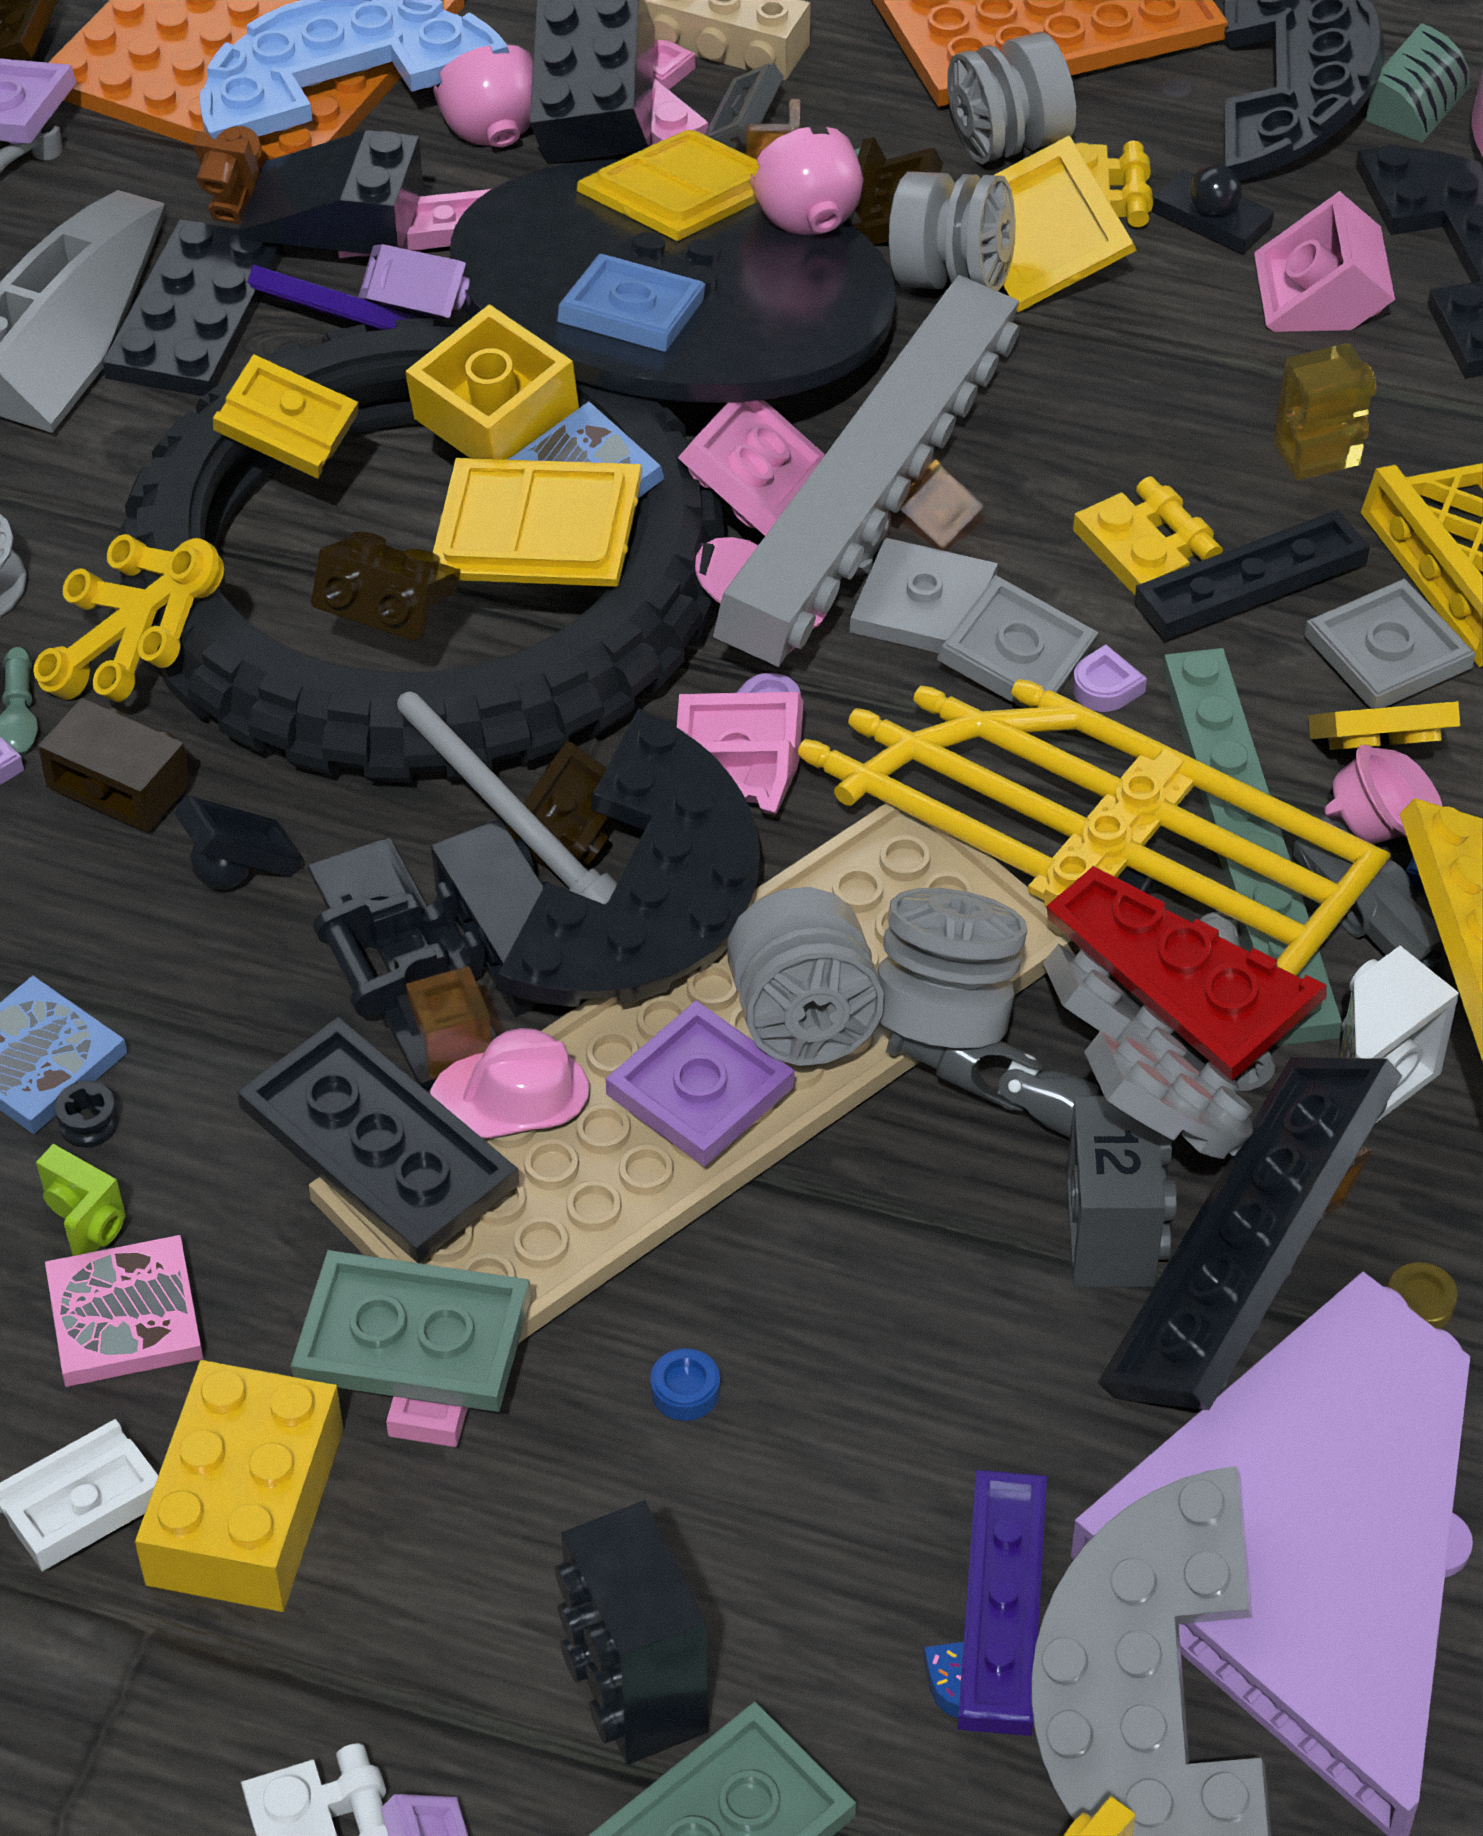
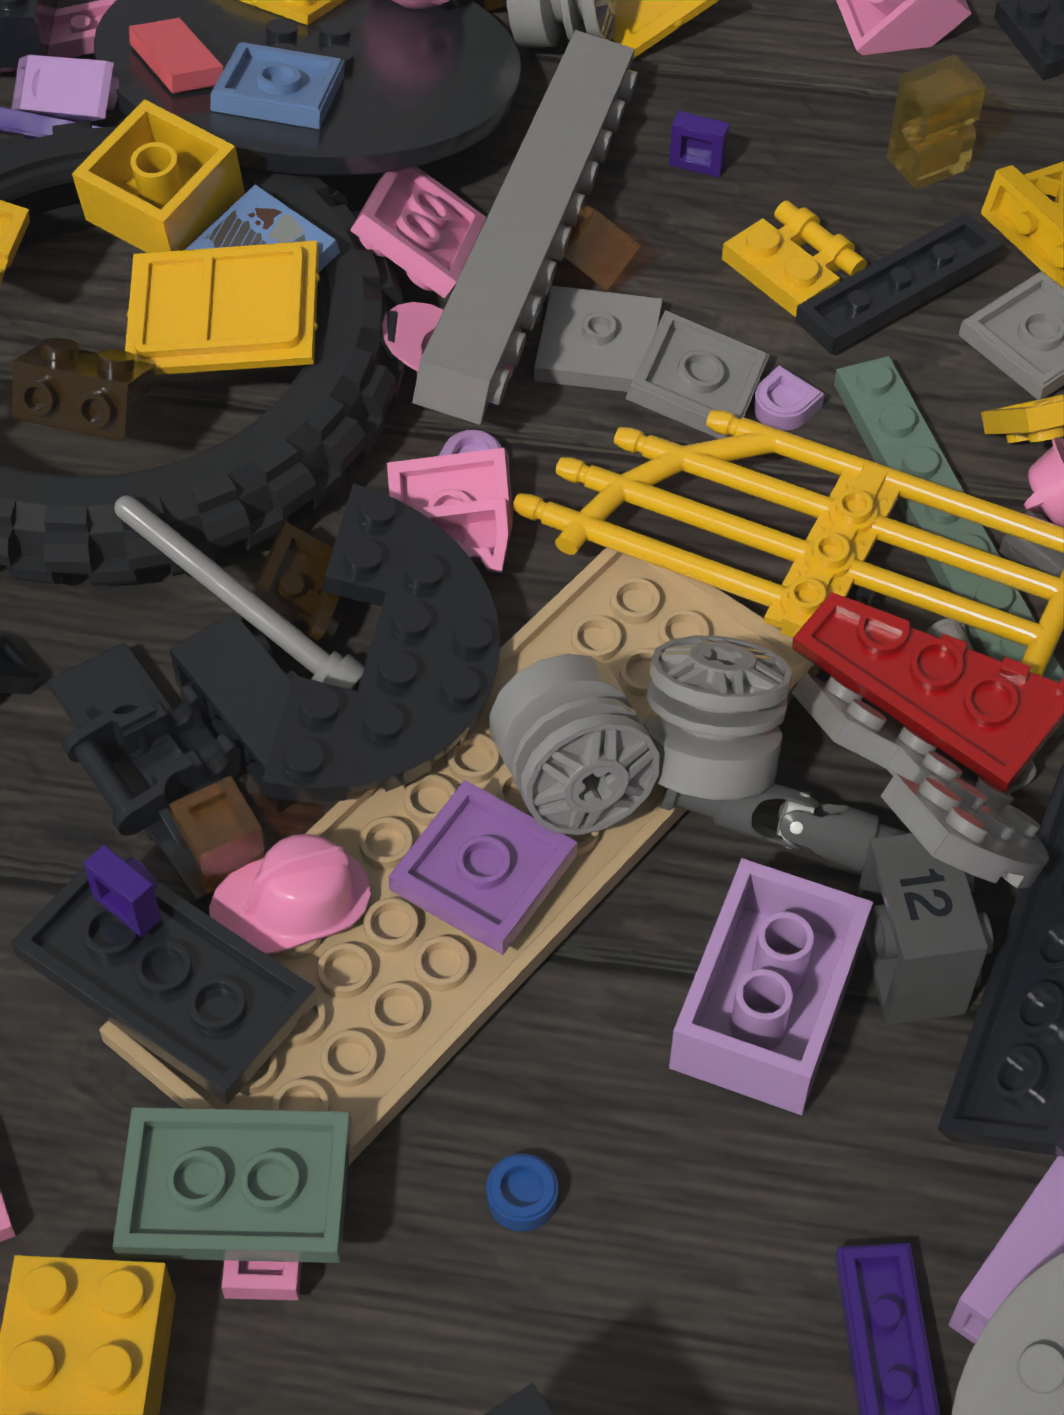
camera: 10 degrees left, 5 degrees up
none -> dark purple plate [83,844,161,938]
none -> coral tile [129,18,223,94]
none -> dark purple plate [669,111,730,178]
none -> lavender brick [669,858,873,1115]

